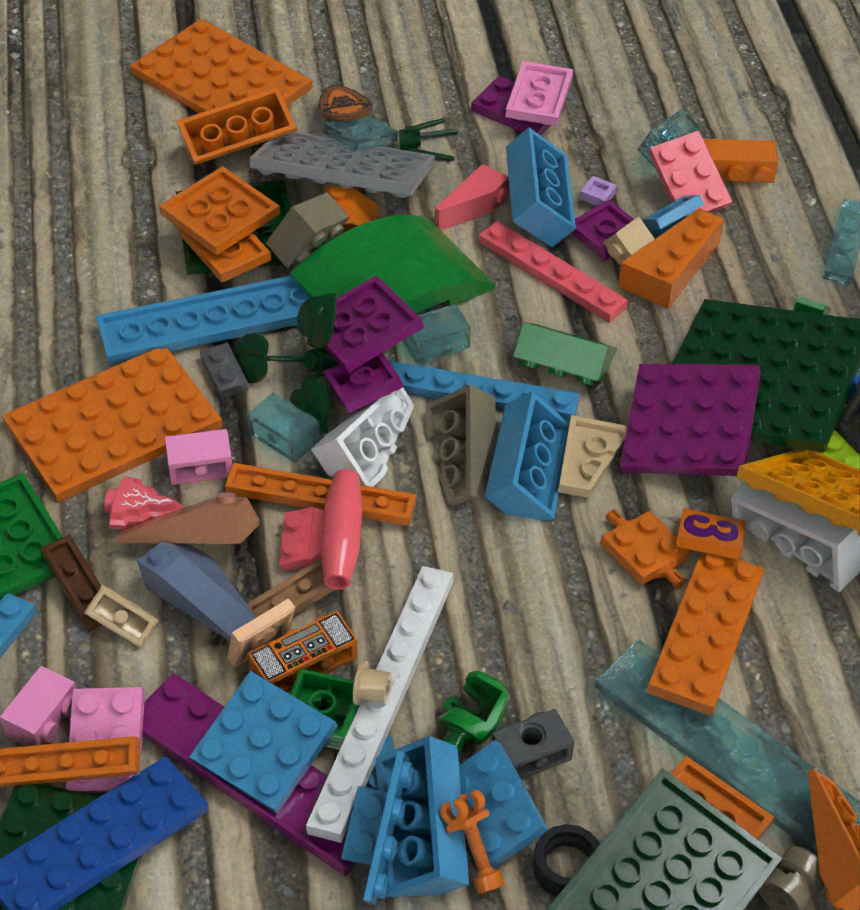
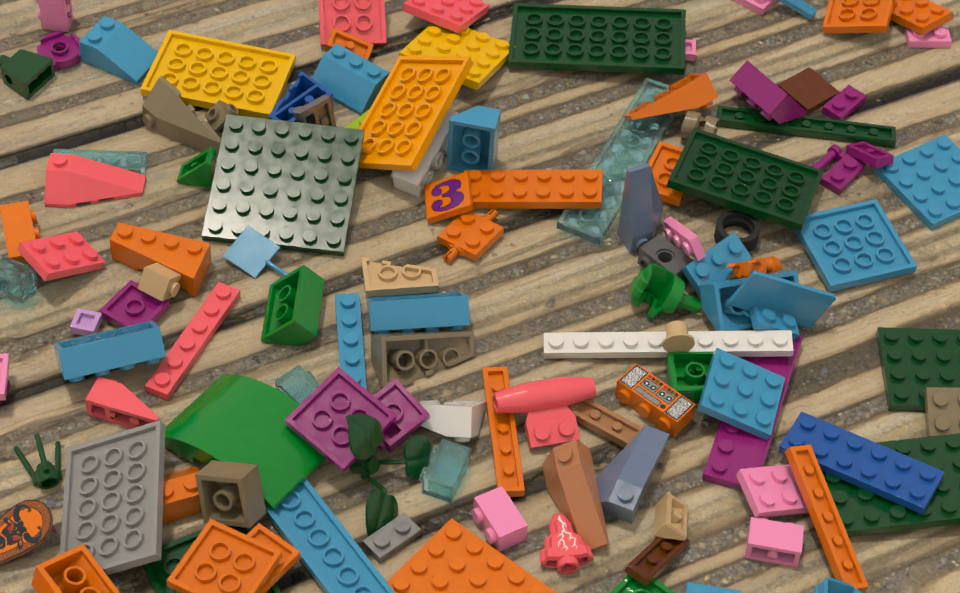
camera: 110 degrees left, 0 degrees up
light nougat tile [227,598,295,668] -> none
clear light blue plate [323,114,398,150] -> none
magenta plate [620,364,761,476] -> none
dark azure panel [642,195,704,239] -> none
none -> coral wedge [44,153,146,208]
none -> dark azure piece [223,225,288,279]
none -> dark azure slope [447,106,501,172]
none -> sand blue wedge [617,163,663,254]
none -> bright pink plate [663,216,706,261]

